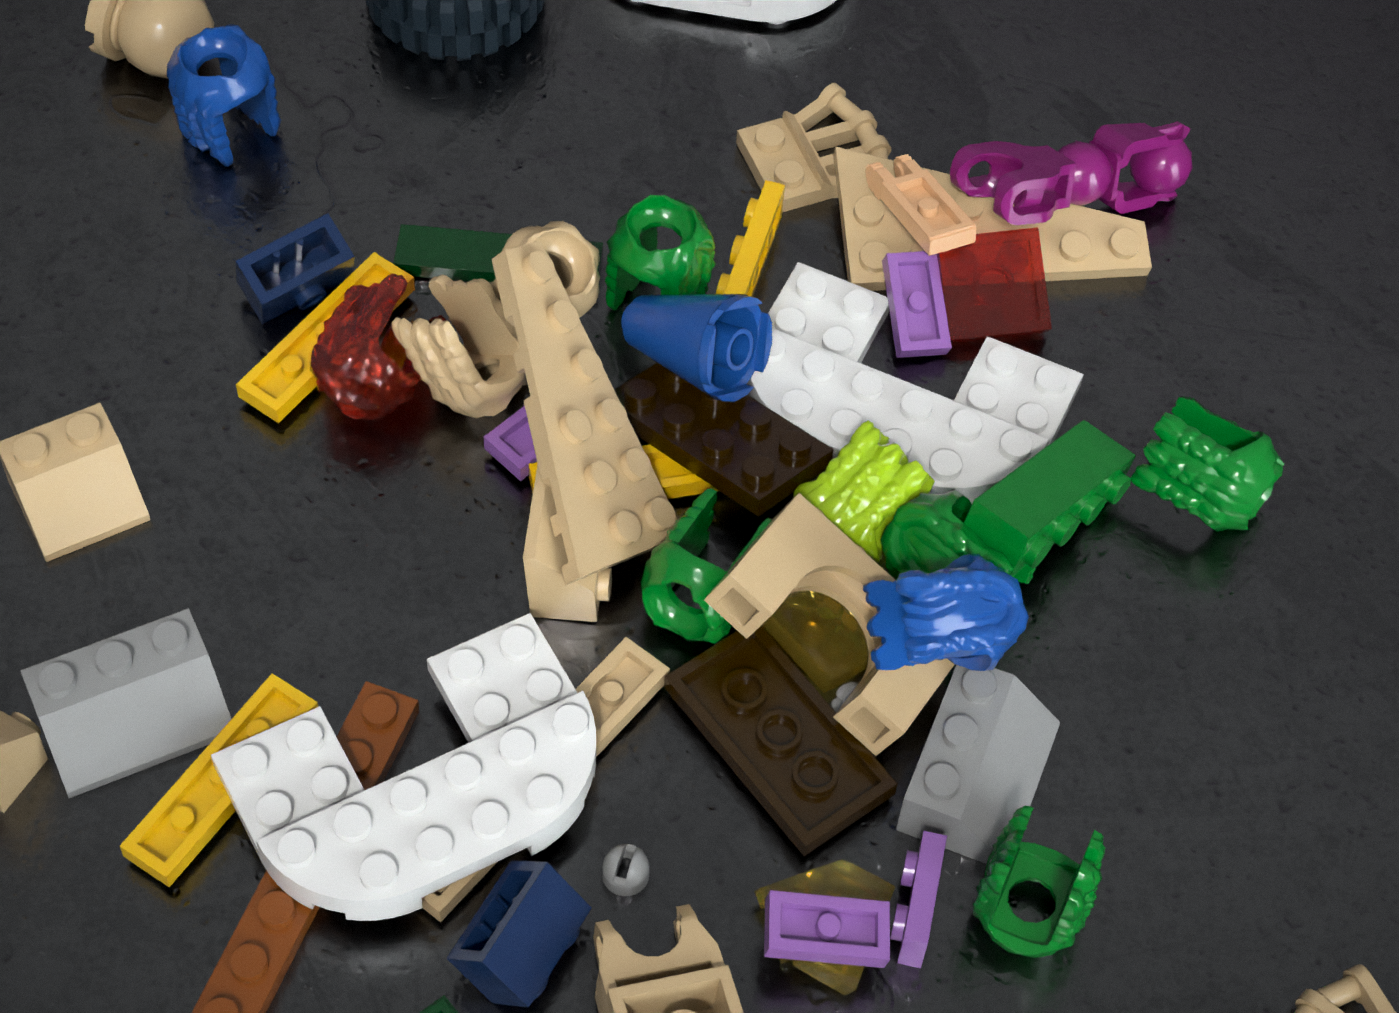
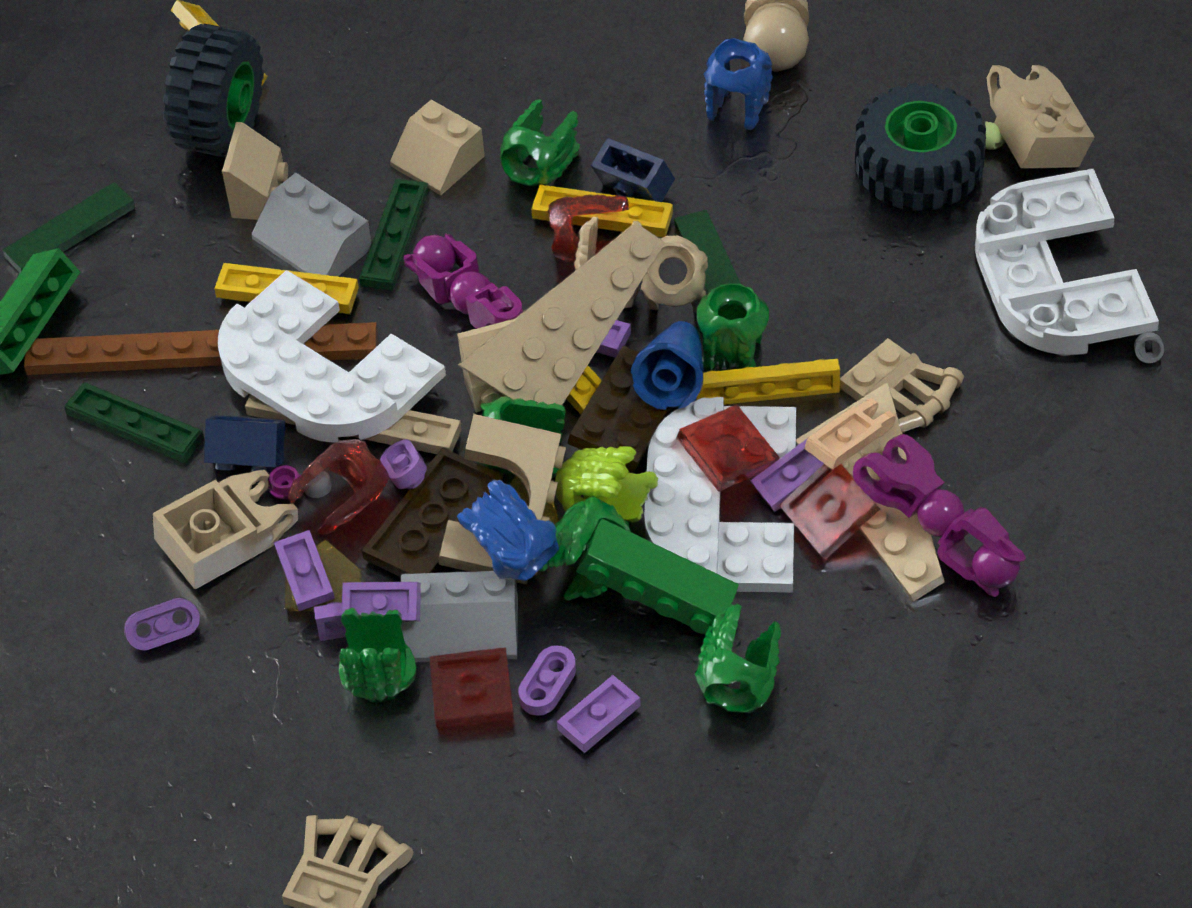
camera: 75 degrees right, 5 degrees down
none -> magenta plate [268,465,302,499]
none -> clear red piece [288,439,390,535]
none -> medium lavender plate [342,582,421,622]
none -> dark green tile [359,178,429,291]
none -> medium lavender plate [380,439,427,489]
none -> magenta piece [404,233,523,329]
none -> clear red plate [429,647,514,729]
none -> green piece [500,99,580,187]
none -> medium lavender plate [518,646,576,715]
none -> medium lavender plate [557,675,641,753]
none -> clear red plate [676,404,780,492]

